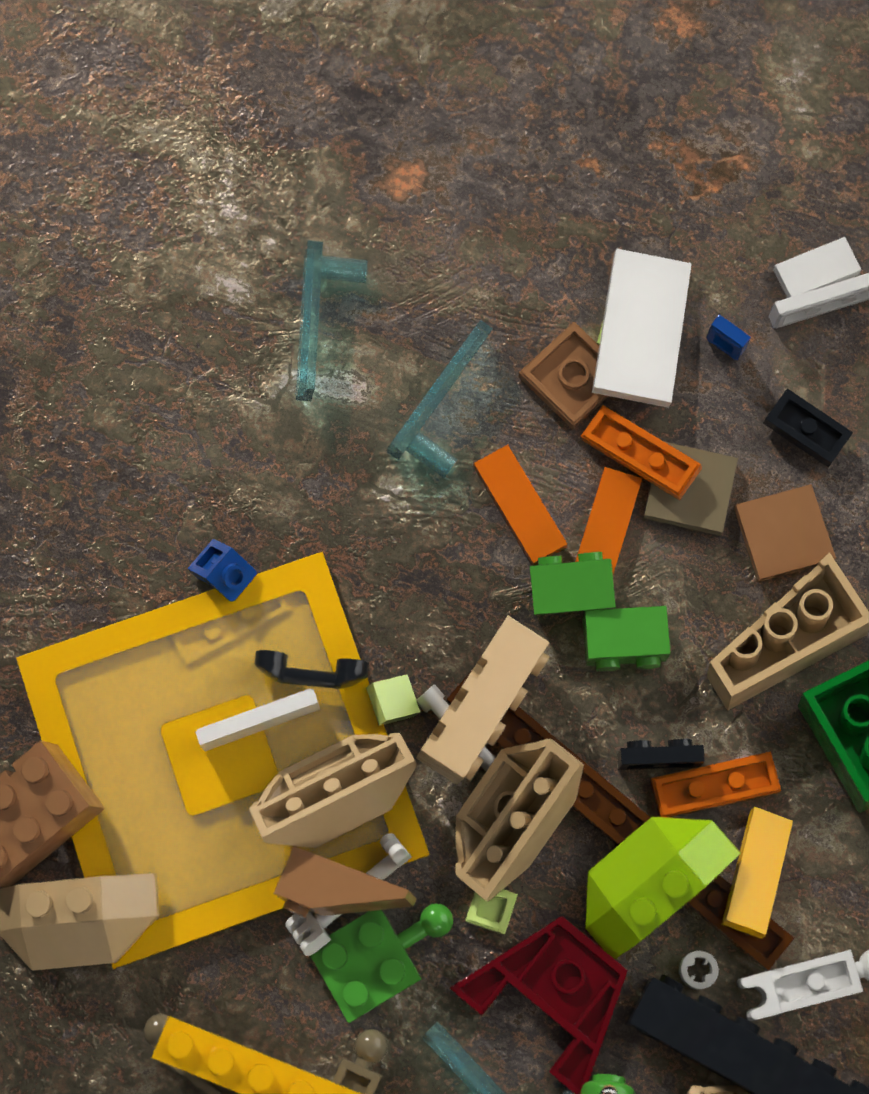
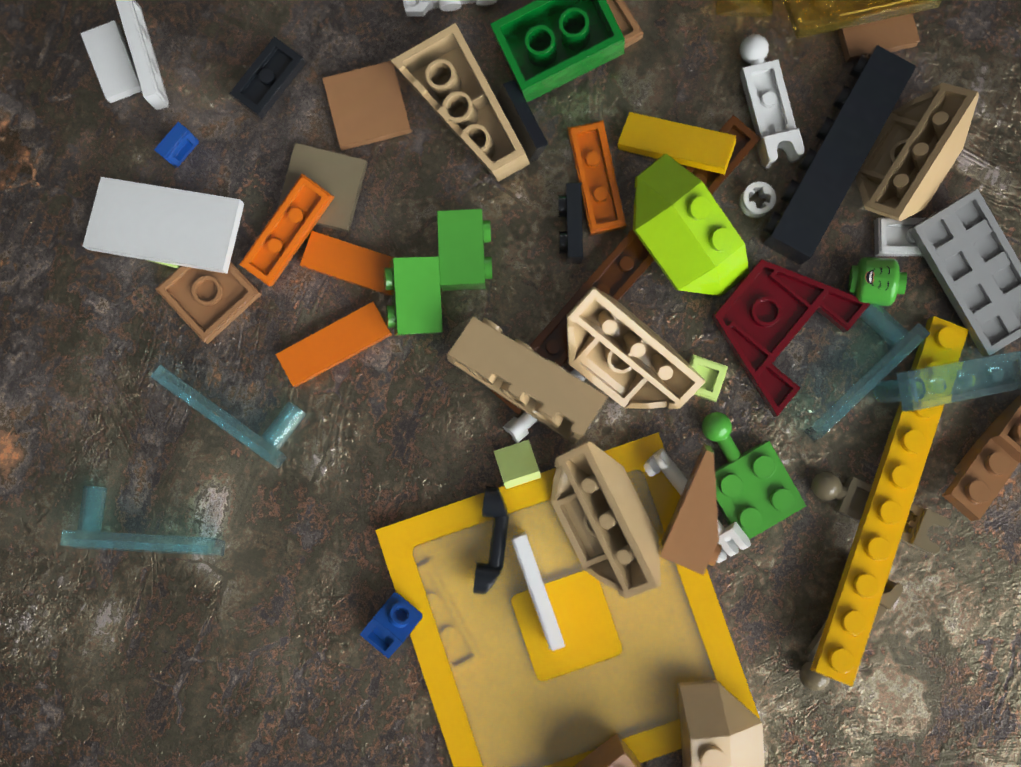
camera: 90 degrees left, 10 degrees up
none -> black tile [496,80,548,162]

